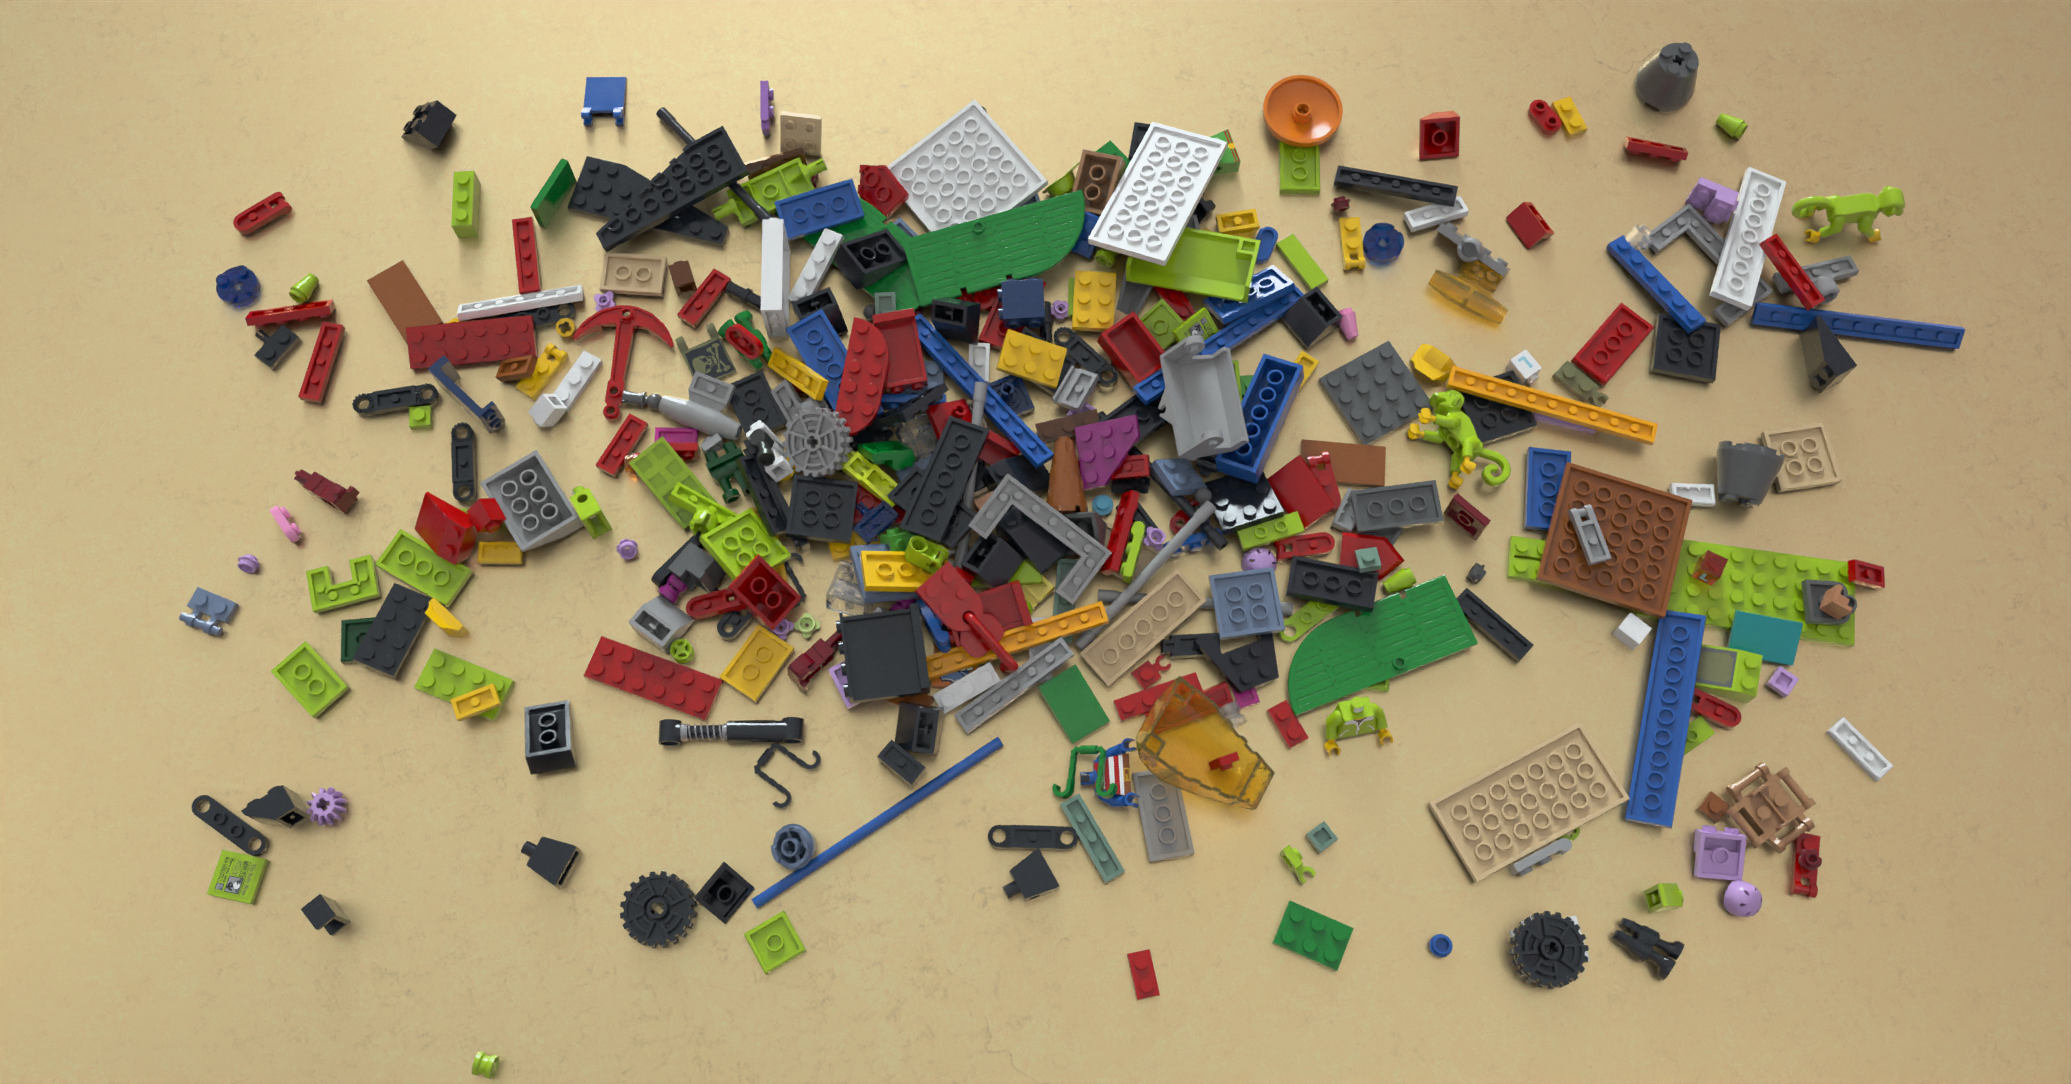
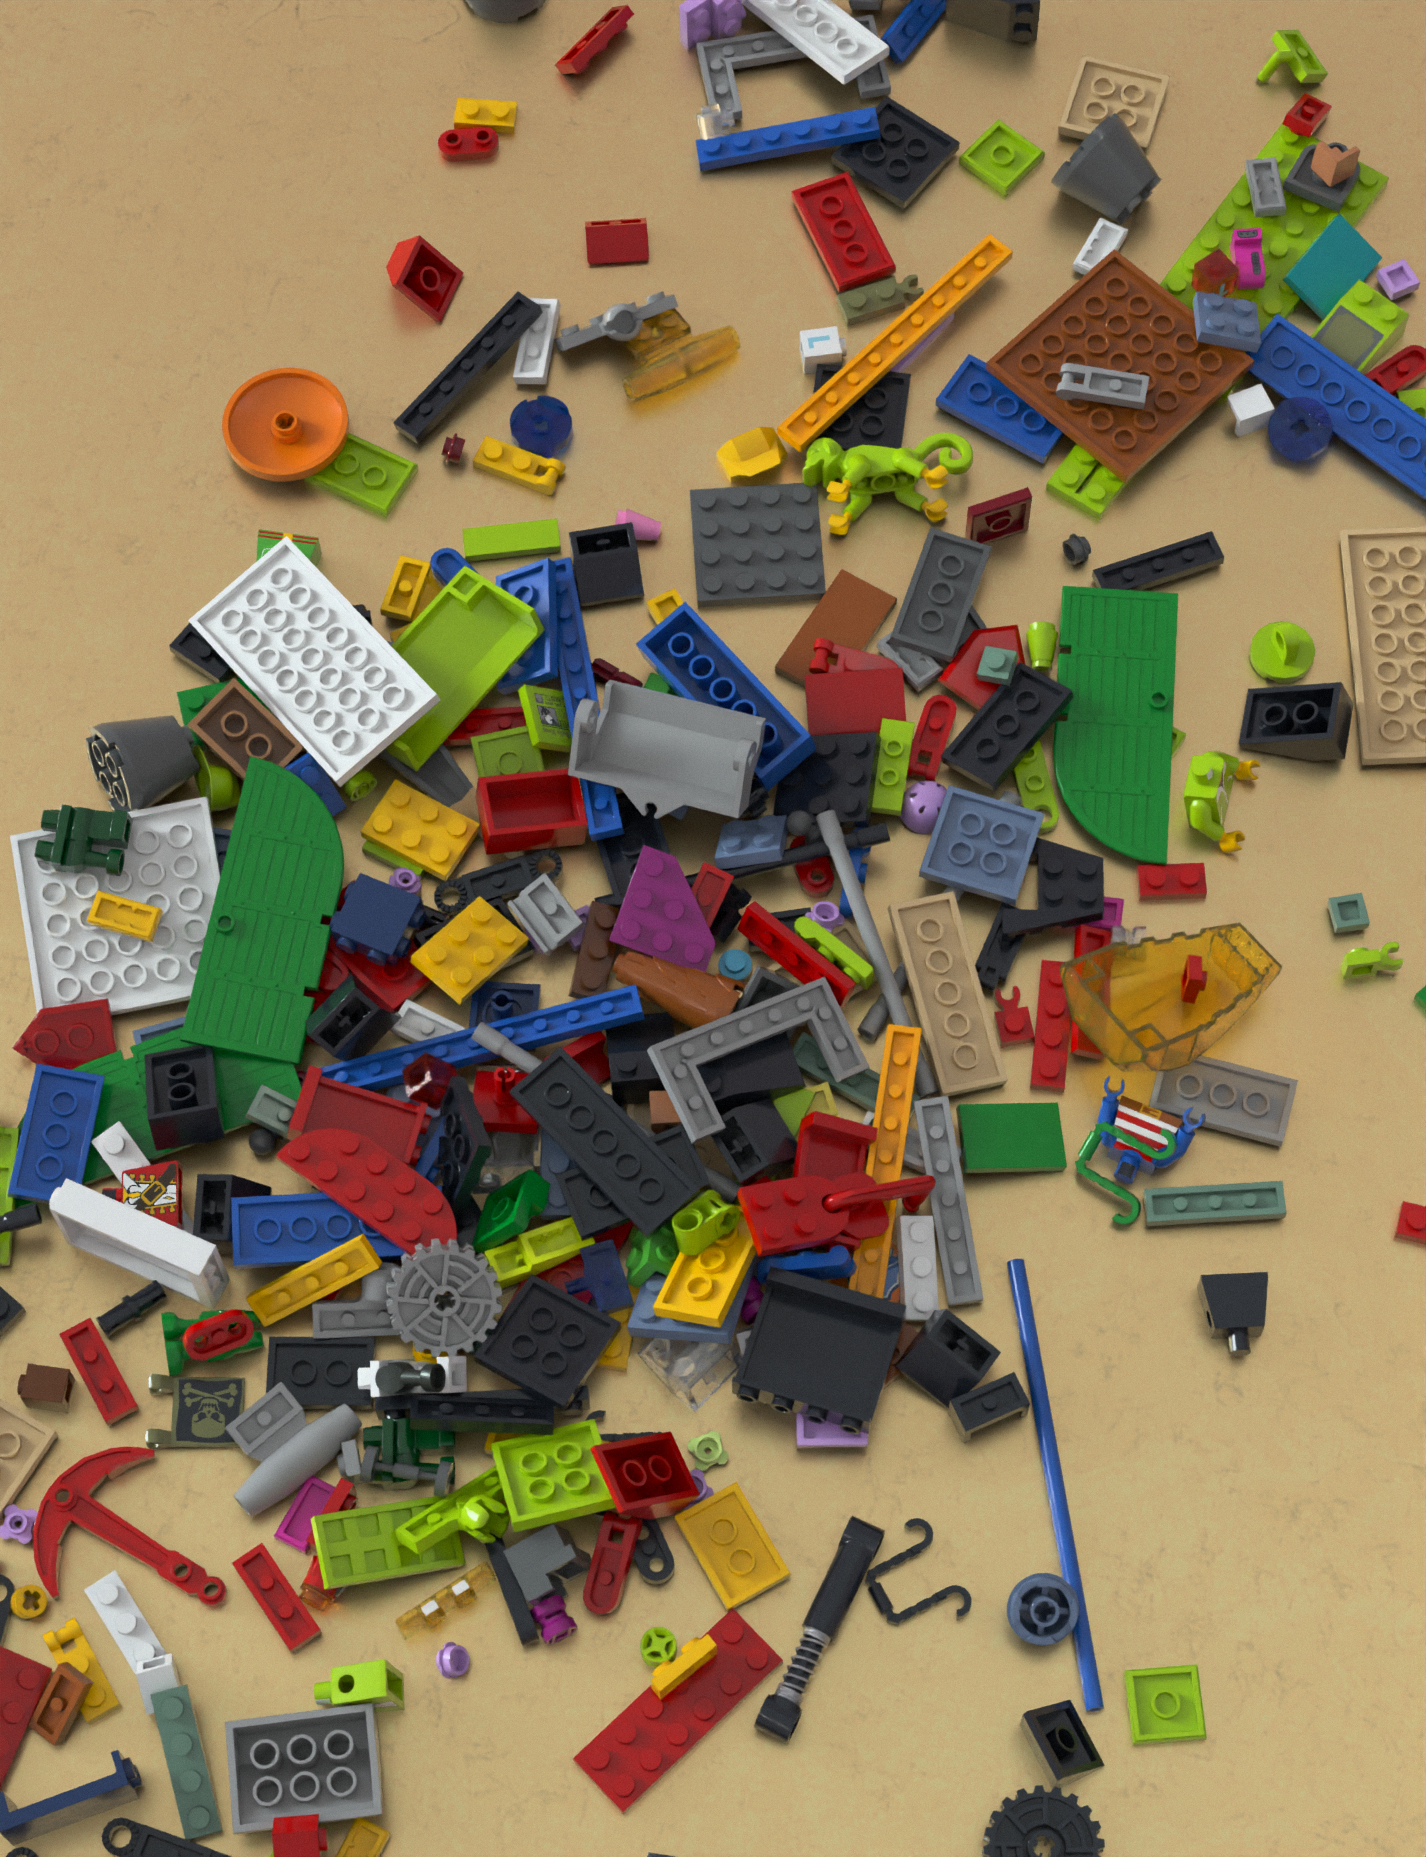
camera: 60 degrees left, 5 degrees down
dark grey pin [622,390,662,410] -> none
light grey slope [629,595,695,654] -> none
dark red piece [787,631,842,692] -> none
black plate [988,825,1078,850] -> none
none -> dark green hips [34,804,133,876]
none -> dark grey cone [86,715,200,812]
none -> yellow plate [87,890,163,943]
none -> torso [102,1161,183,1230]
none -> sand green plate [150,1684,223,1840]
none -> dark grey wheel [360,1446,453,1498]
none -> clear yellow plate [395,1561,496,1640]
none -> clear red brick [402,1053,457,1110]
none -> dark red piece [592,658,643,687]
none -> yellow plate [650,1634,717,1700]
none -> lime tile [959,119,1045,197]
none -> sand blue plate [1193,291,1261,353]
none -> dark pink leg [1230,228,1265,290]
none -> black slope [1239,682,1354,761]
none -> light grey plate [1244,157,1287,218]
none -> lime tile [1249,621,1316,684]
none -> lime plate [1257,30,1328,83]
none -> clear blue plate [1268,397,1333,462]

